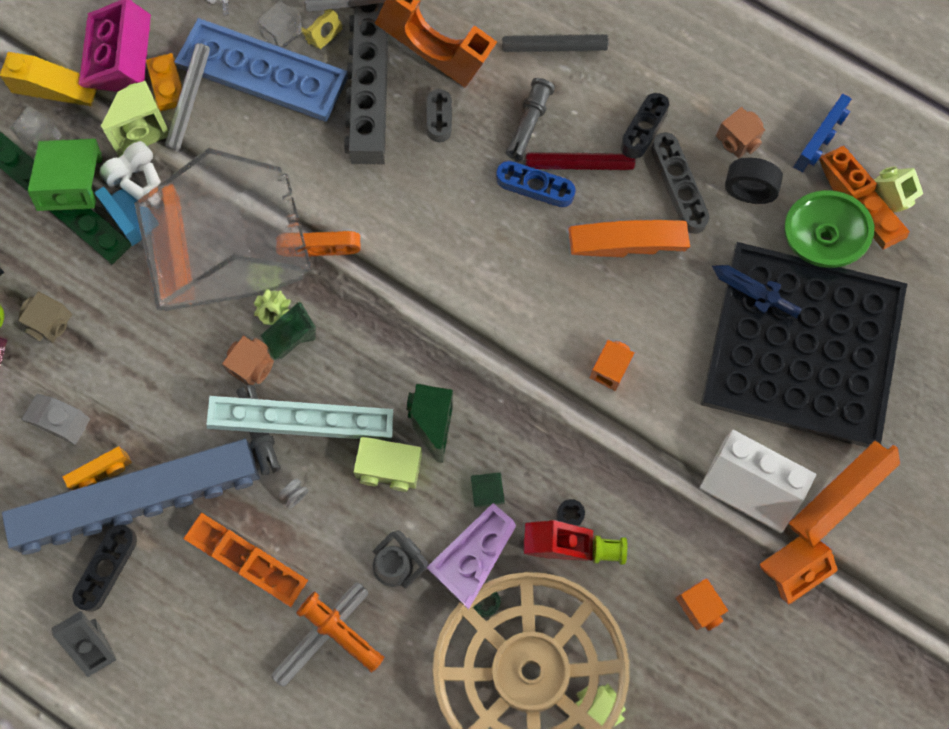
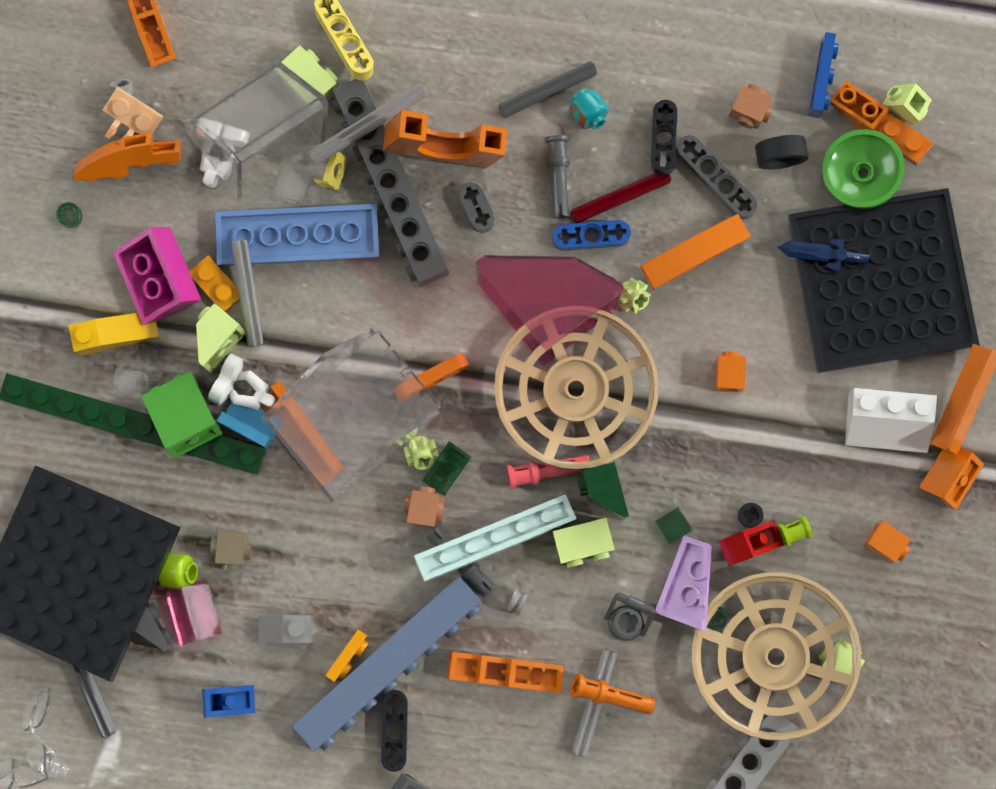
camera: 20 degrees left, 10 degrees up
none -> clear pink windscreen [475,255,624,366]
none -> tan dish [494,306,659,470]
none -> coral pin [507,454,590,489]
none -> teal head [569,89,609,130]
none -> yellowish green gear [616,278,651,314]

